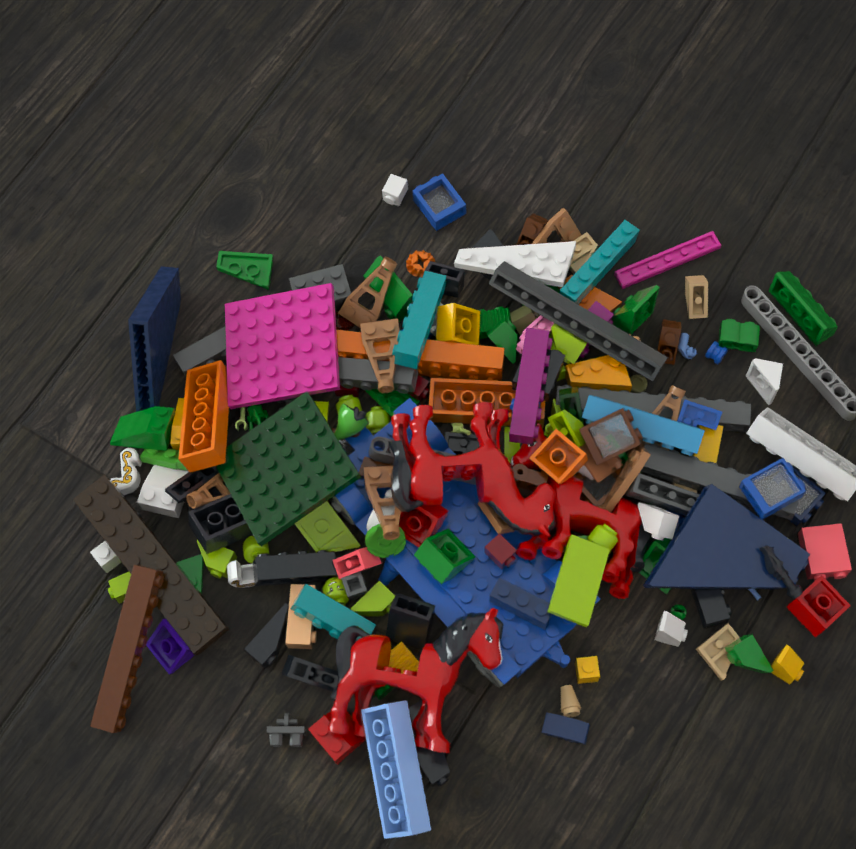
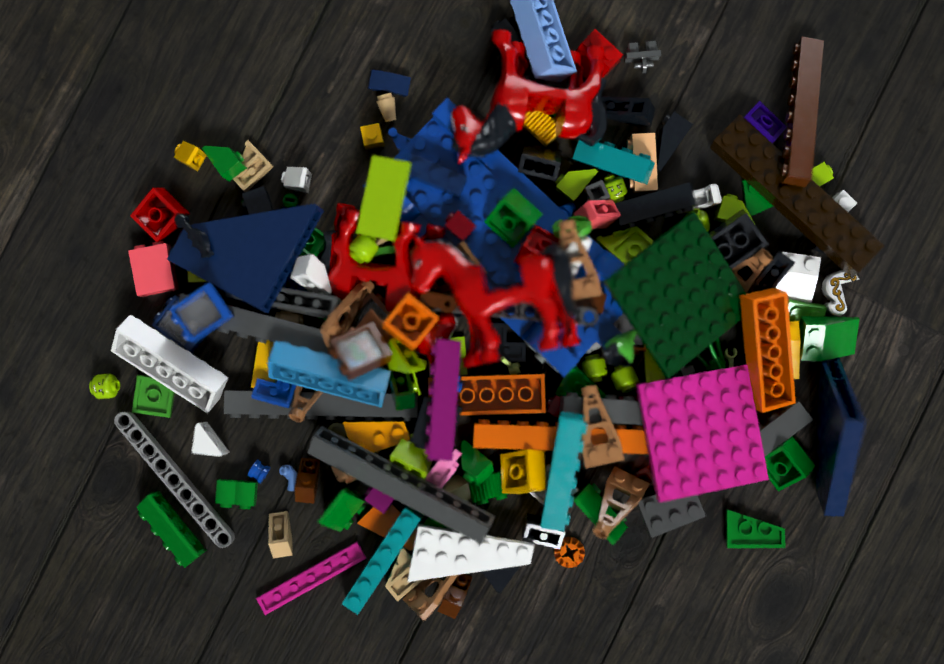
camera: 170 degrees right, 20 degrees up
white brick [382,174,408,206] -> none
blue window [412,174,466,231] -> none
none -> bright green tile [132,375,175,418]
none -> green slope [765,436,815,492]

